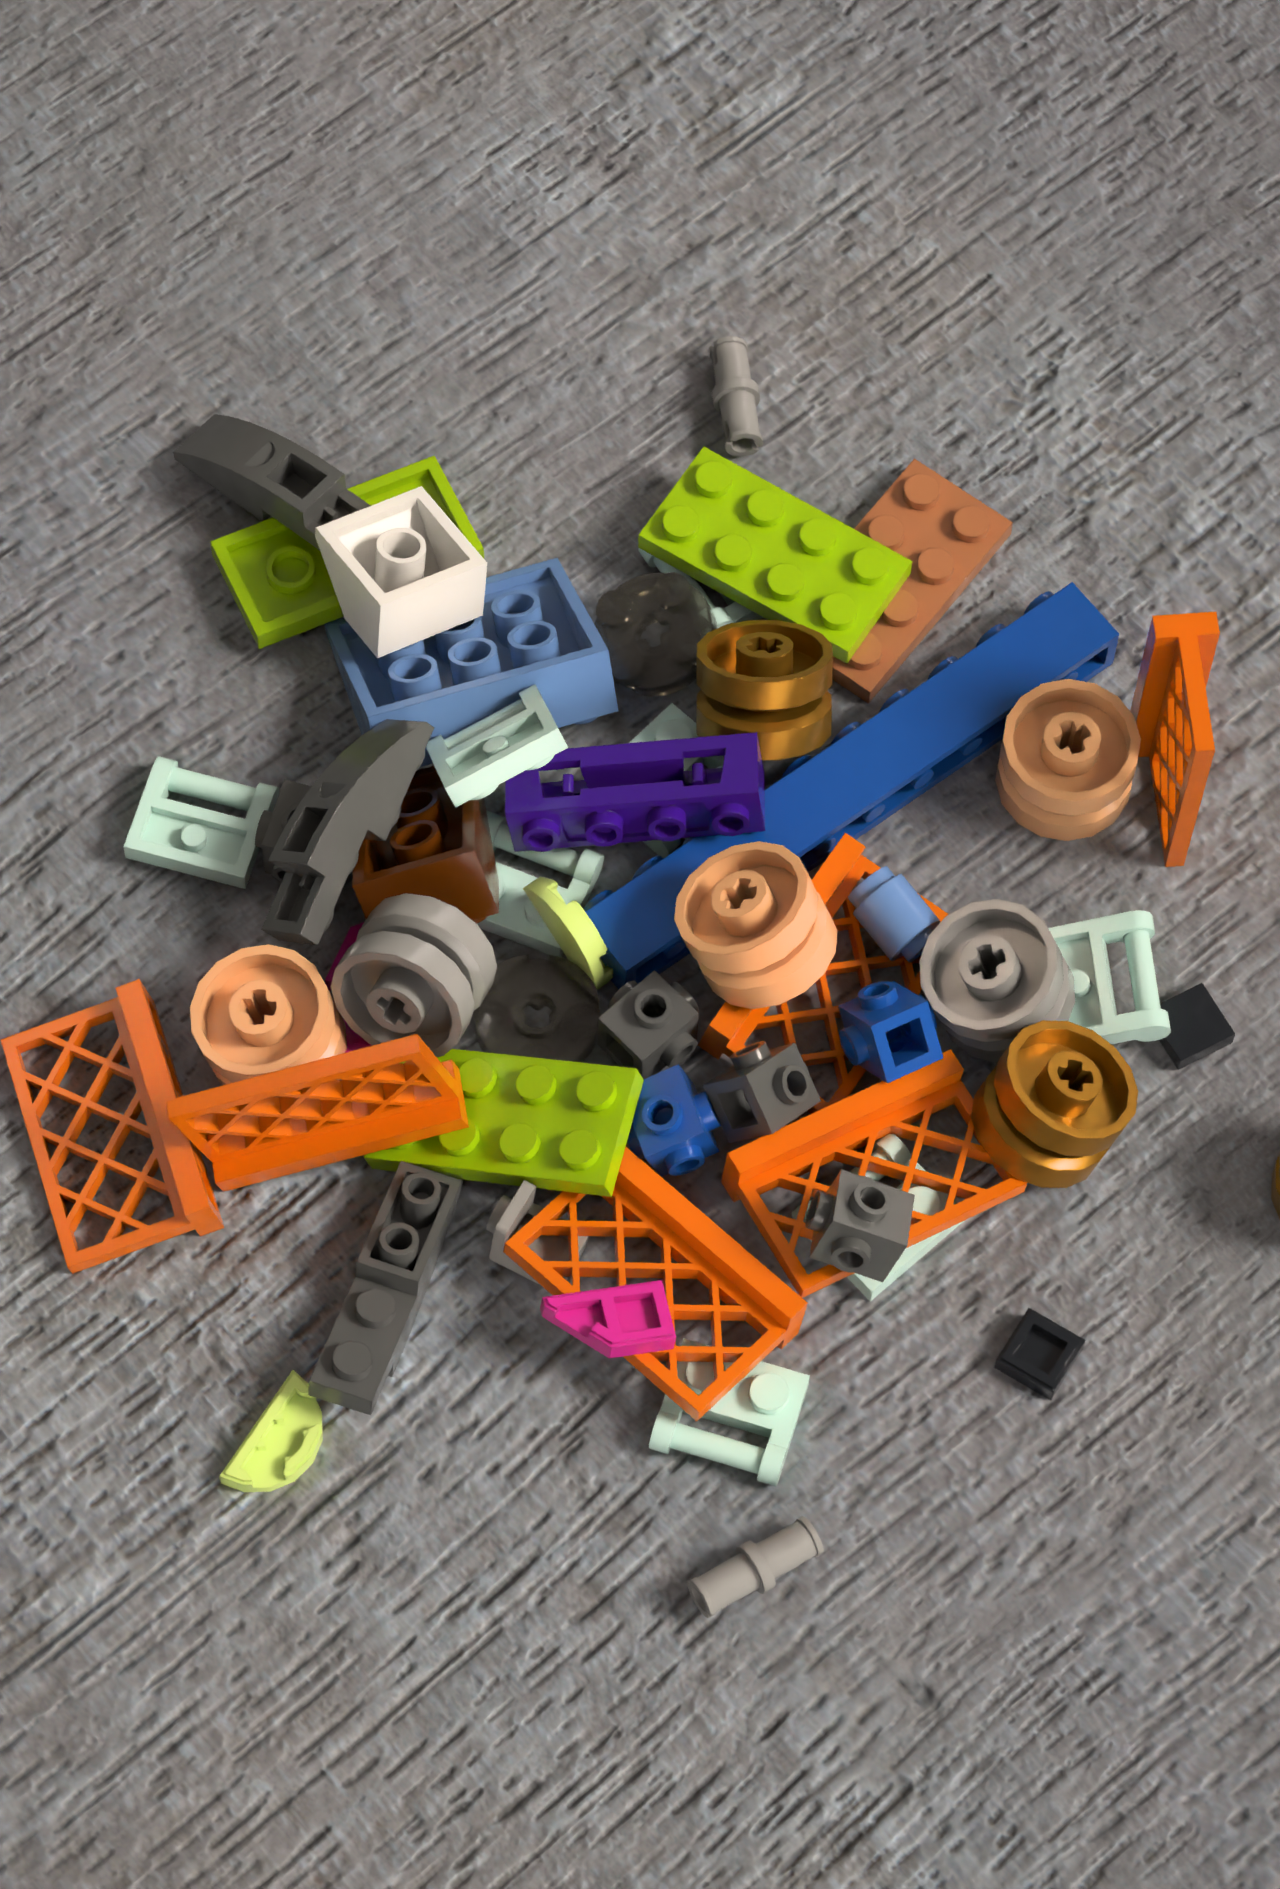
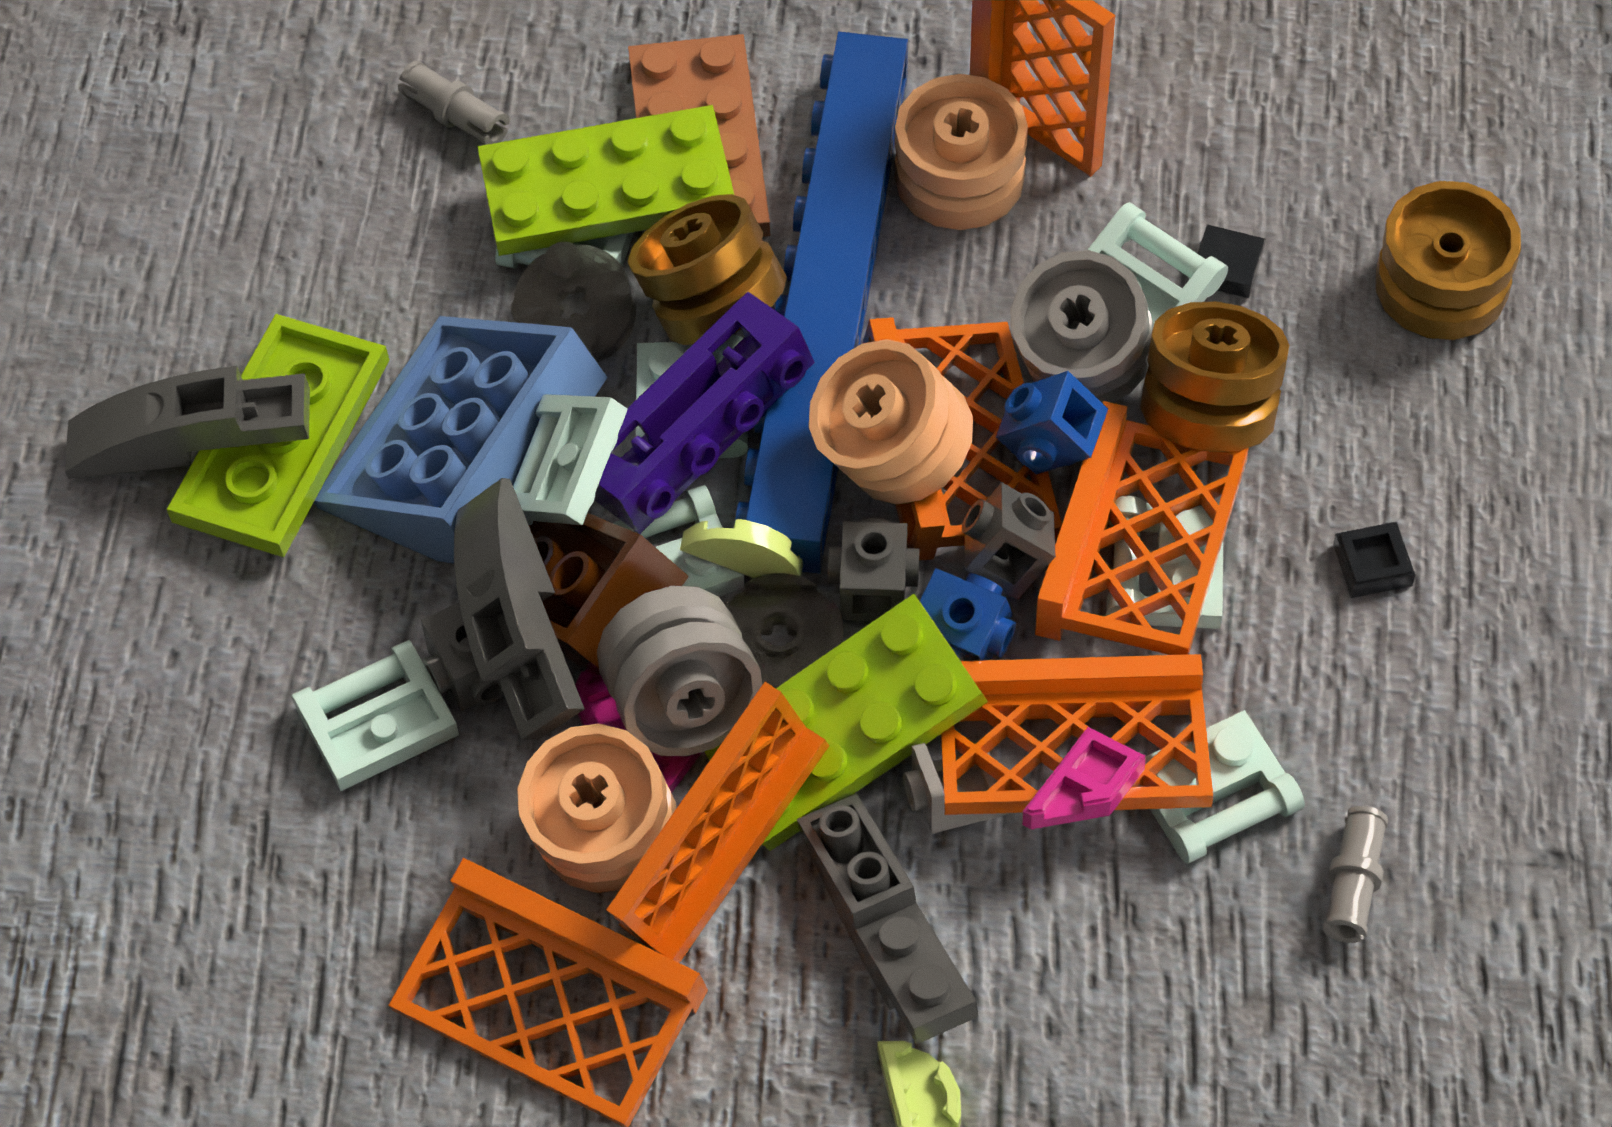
camera: 40 degrees left, 5 degrees down
white slope [315,486,487,658] -> none
dark grey brick [805,1169,915,1282] -> none
medium blue brick [848,866,940,963] -> none

